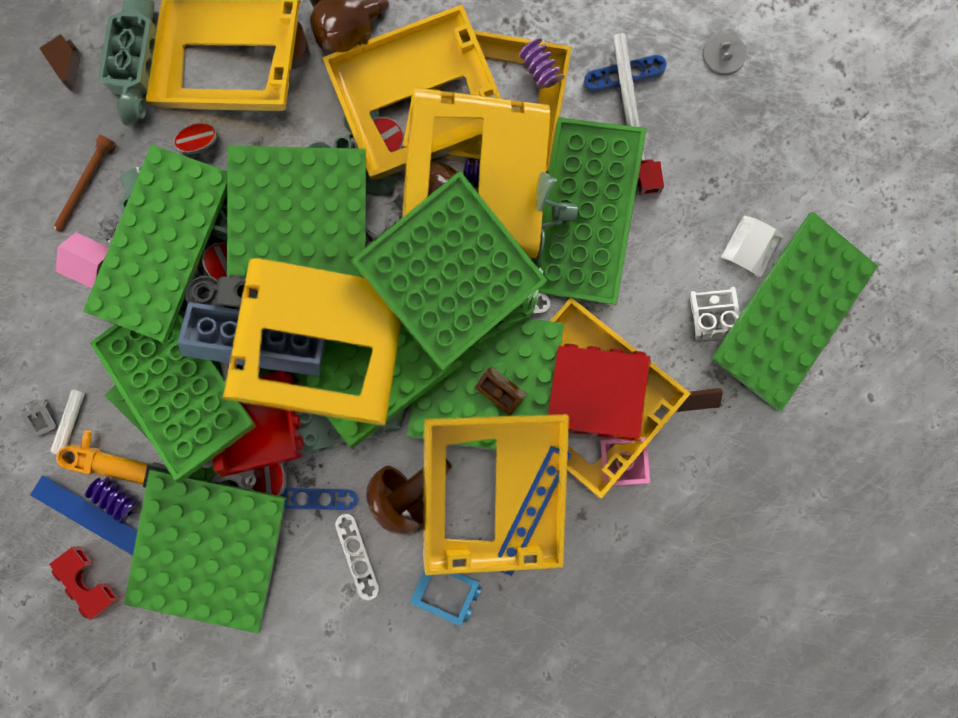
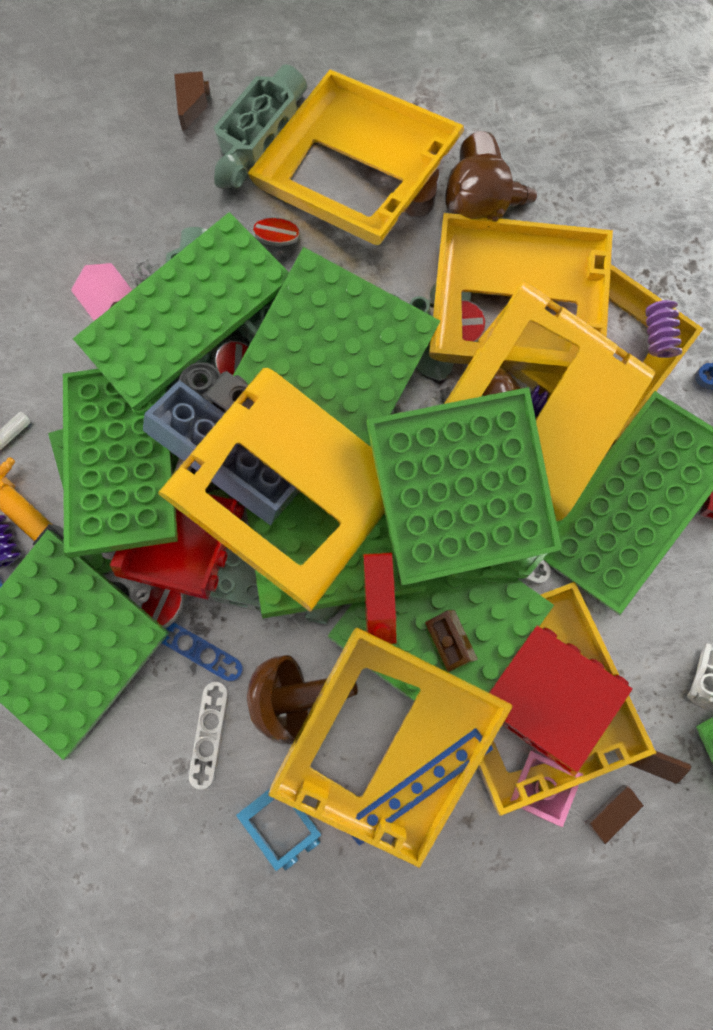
camera: 25 degrees right, 5 degrees down
dark orange piece [54,134,116,231] -> none
sand green plant [533,172,578,268] -> none
none -> red slope [364,553,397,644]
none -> reddish brown slope [585,785,644,844]

